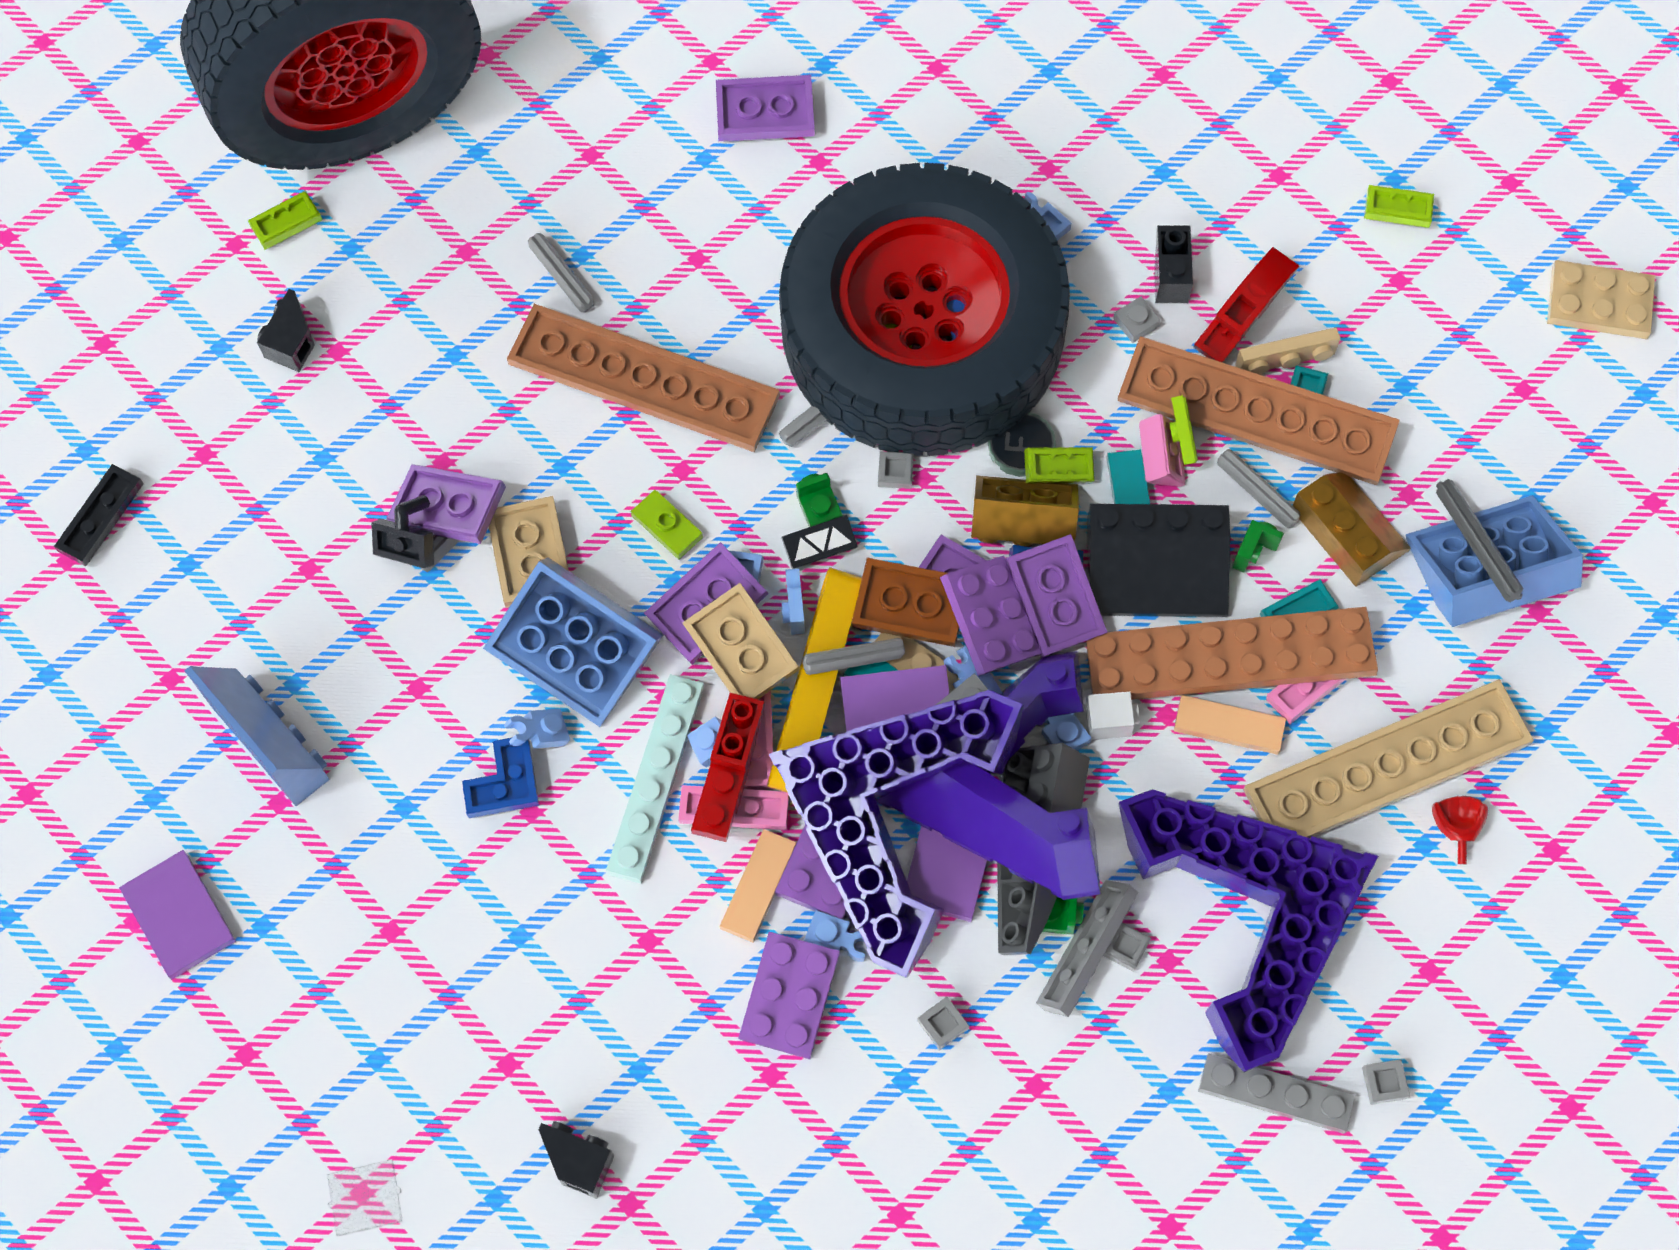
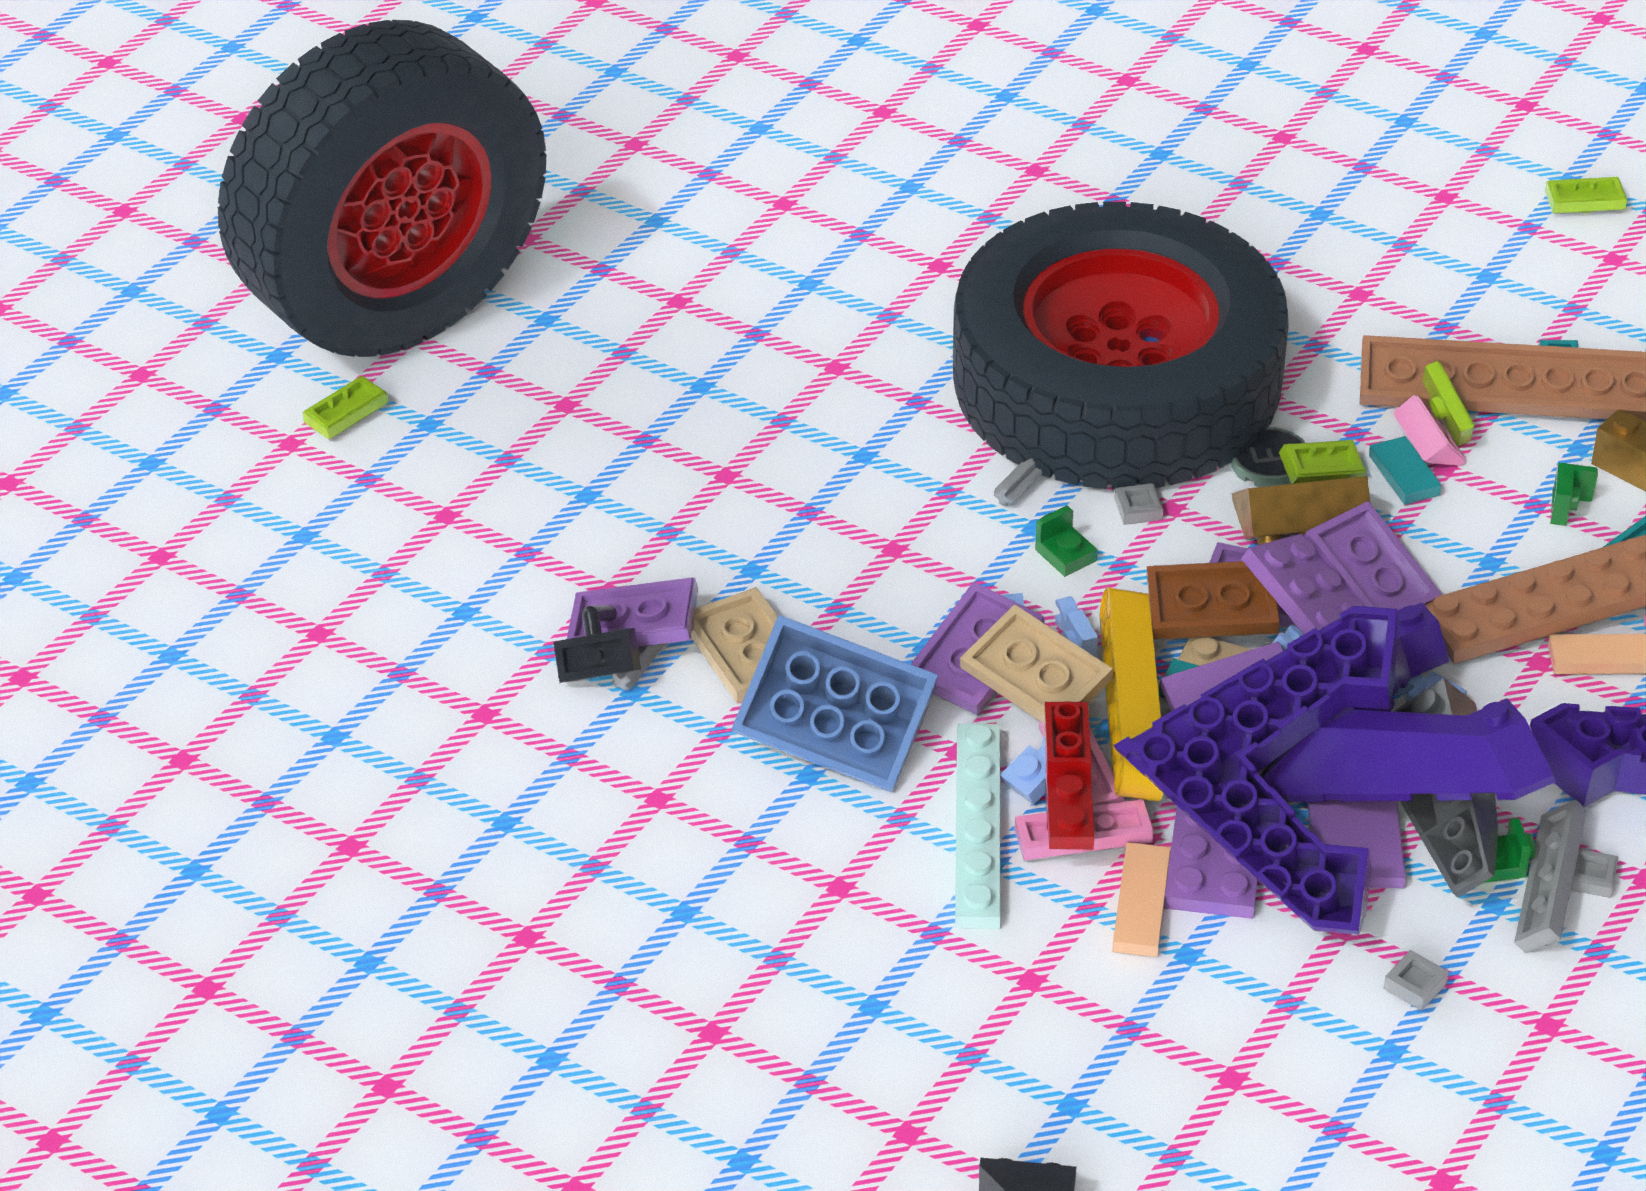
camera: 15 degrees left, 25 degrees down
black plate [54,464,144,566] -> none
medium lavender tile [119,850,236,980] -> none
medium blue slope [184,666,330,806] -> none
black slope [257,289,315,372] -> none
blue plate [462,737,539,819] -> none
light blue plate [504,709,570,749] -> none
nougat plate [507,304,780,453] -> none
light grey axle [528,233,594,312] -> none
lime plate [630,489,703,560] -> none
medium lavender plate [716,75,815,142] -> none
medium lavender plate [738,931,840,1060] -> none
black tile [781,515,858,569] -> none
light grey axle [803,638,905,675] -> none
light blue plate [804,910,865,962] -> none
white brick [1085,692,1139,740] -> none
black slope [1087,503,1230,617] -> none
light grey plate [1113,296,1161,343] -> none
black slope [1154,225,1193,303] -> none
red slope [1193,247,1299,363] -> none
light grey axle [1217,449,1301,528] -> none
tan plate [1235,327,1341,375] -> none

